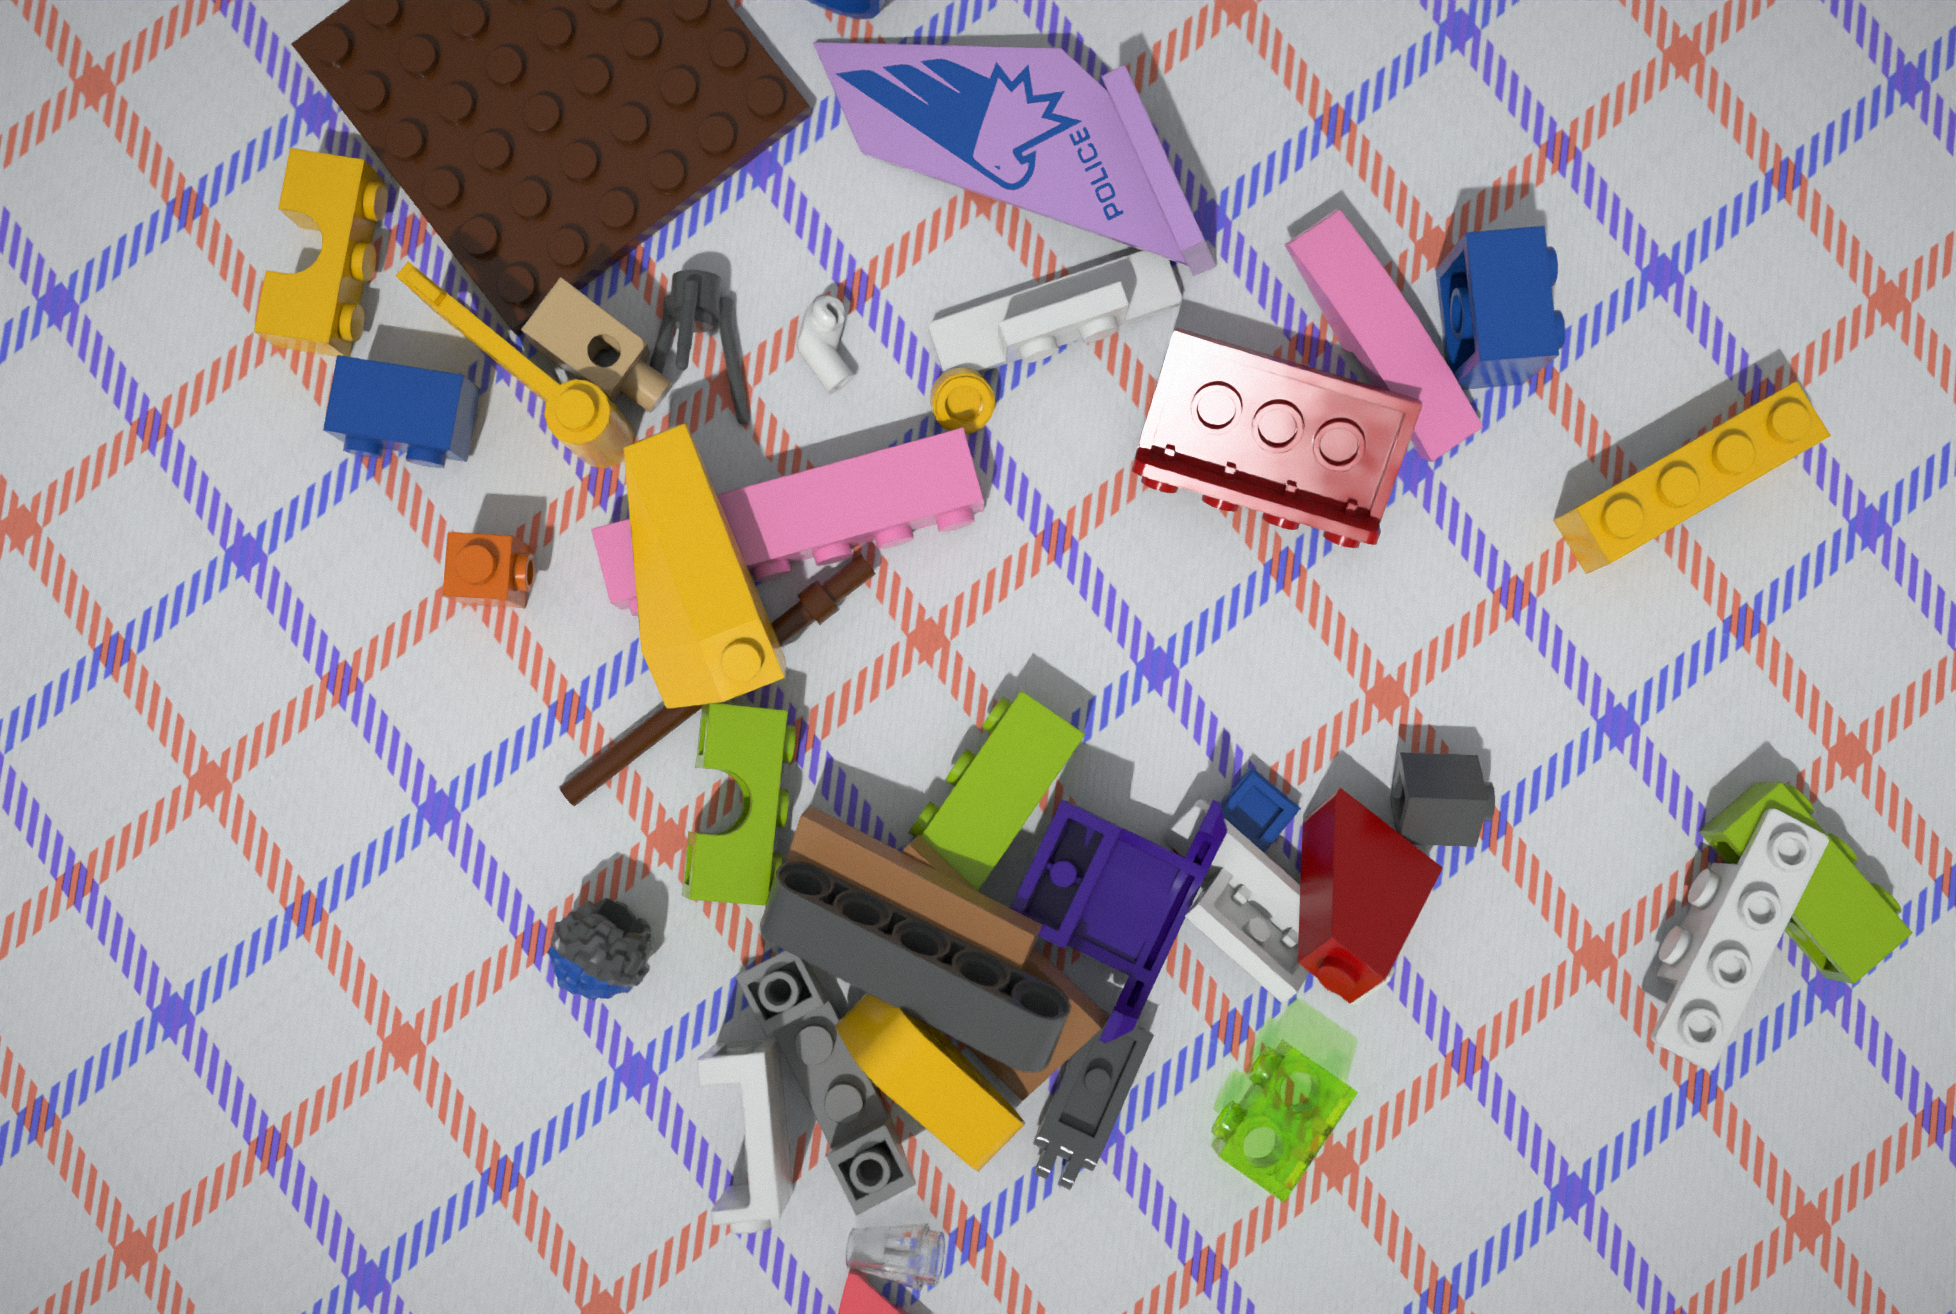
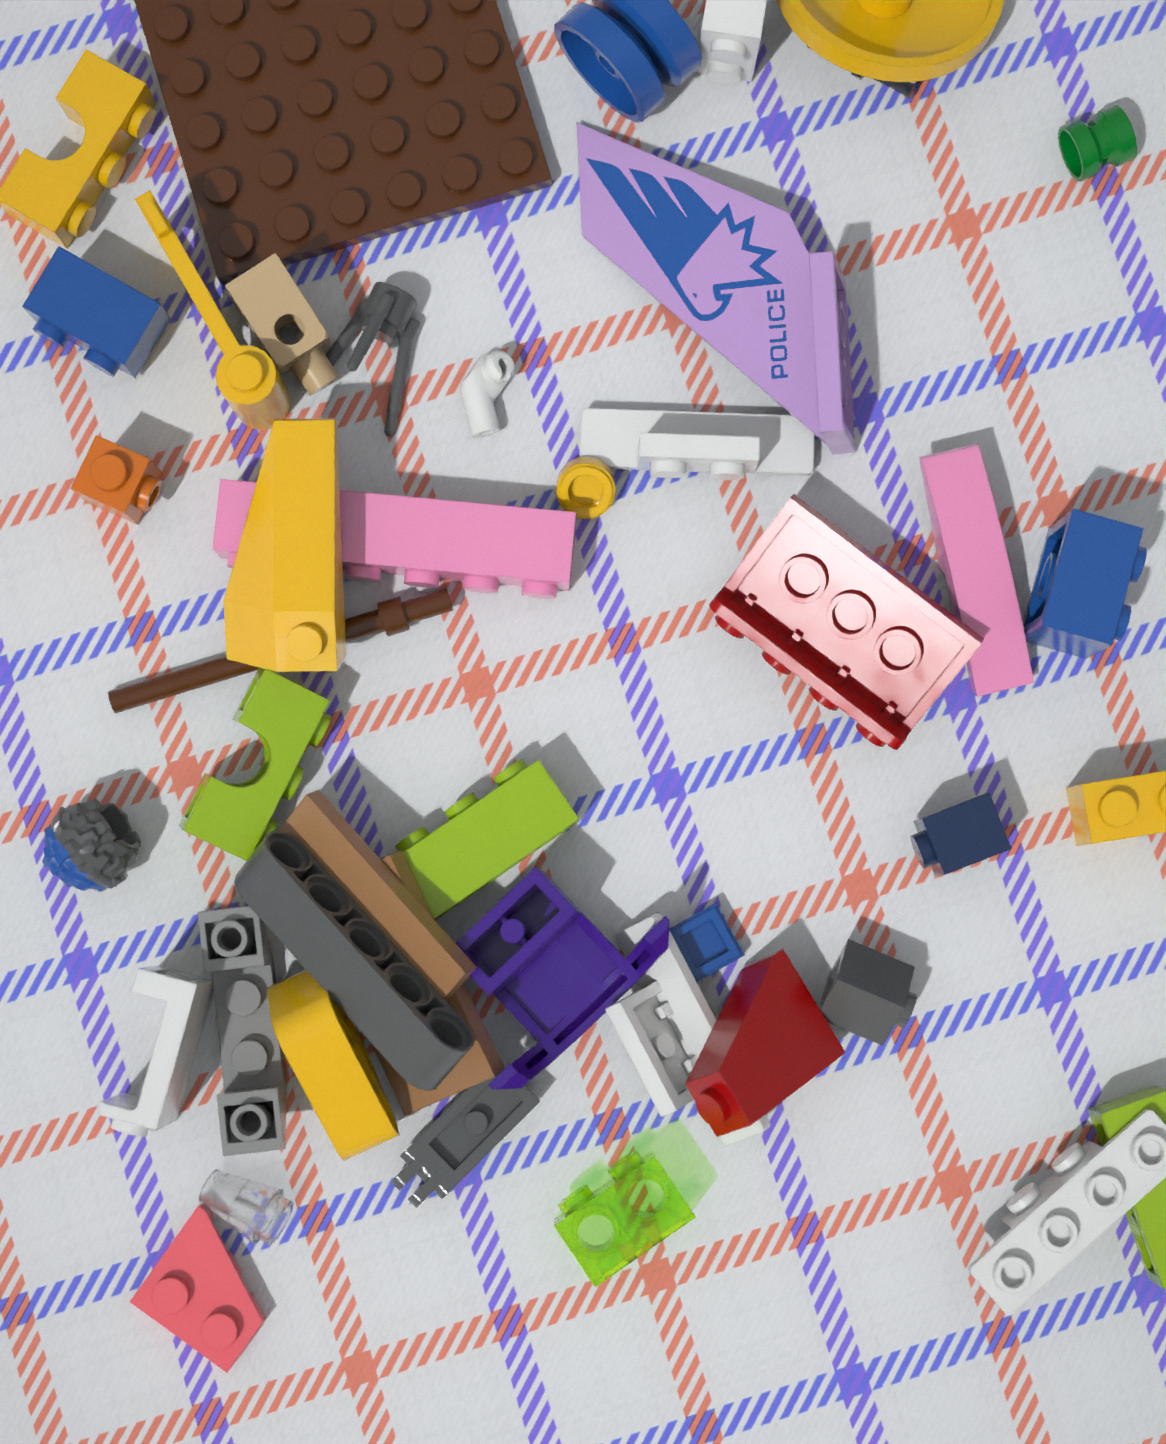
camera: 15 degrees right, 0 degrees up
none -> dark blue brick [910,793,1012,876]

